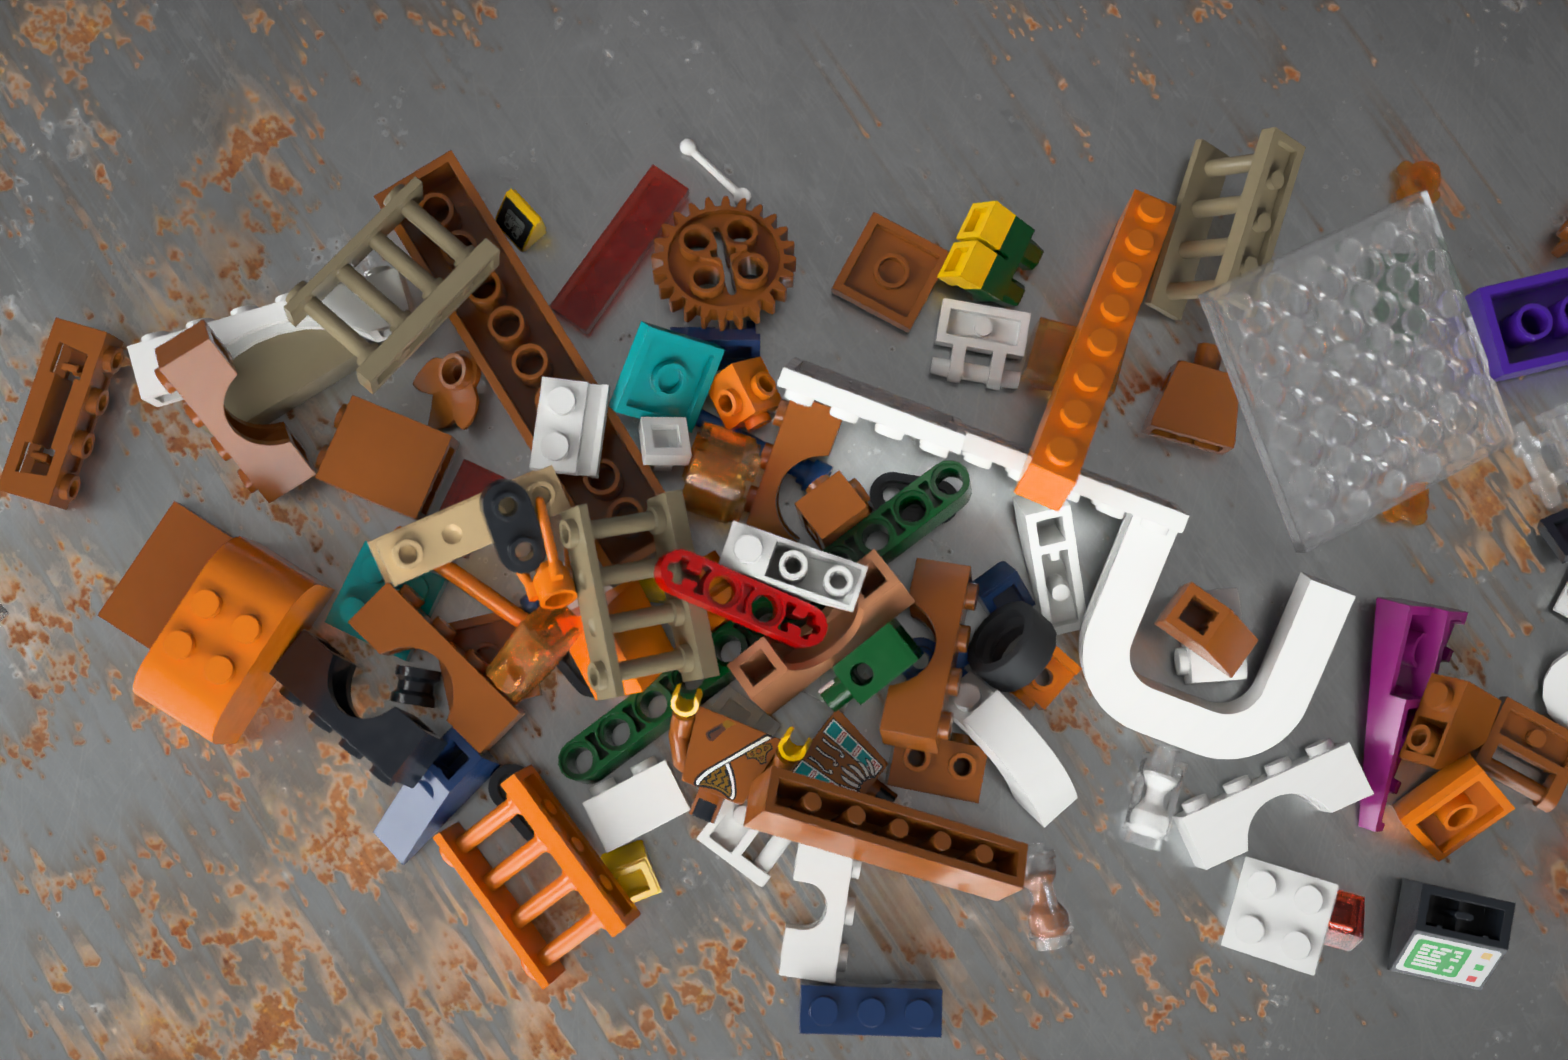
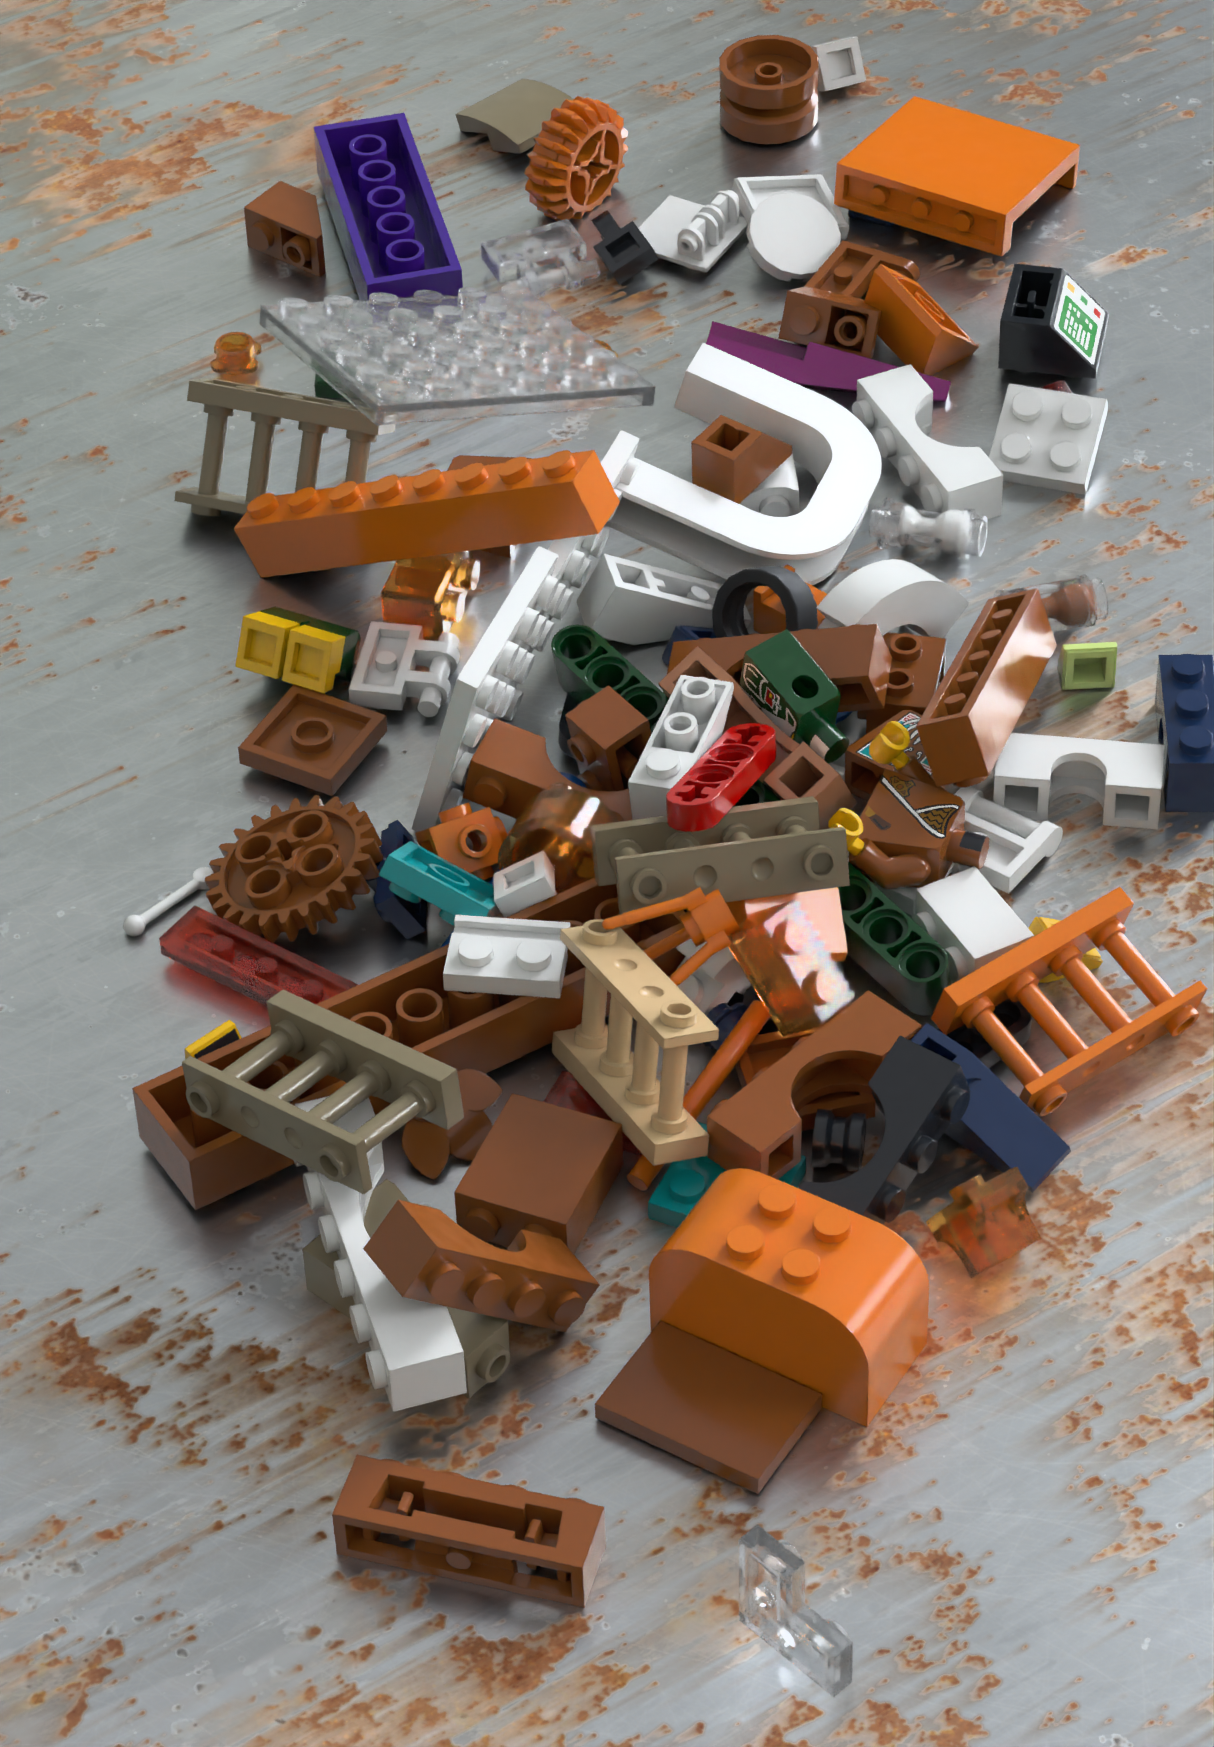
camera: 85 degrees left, 40 degrees down
black plate [479,479,546,574] -> none
none -> clear orange brick [926,1166,1042,1278]
none -> yellowish green slope [1057,642,1117,690]

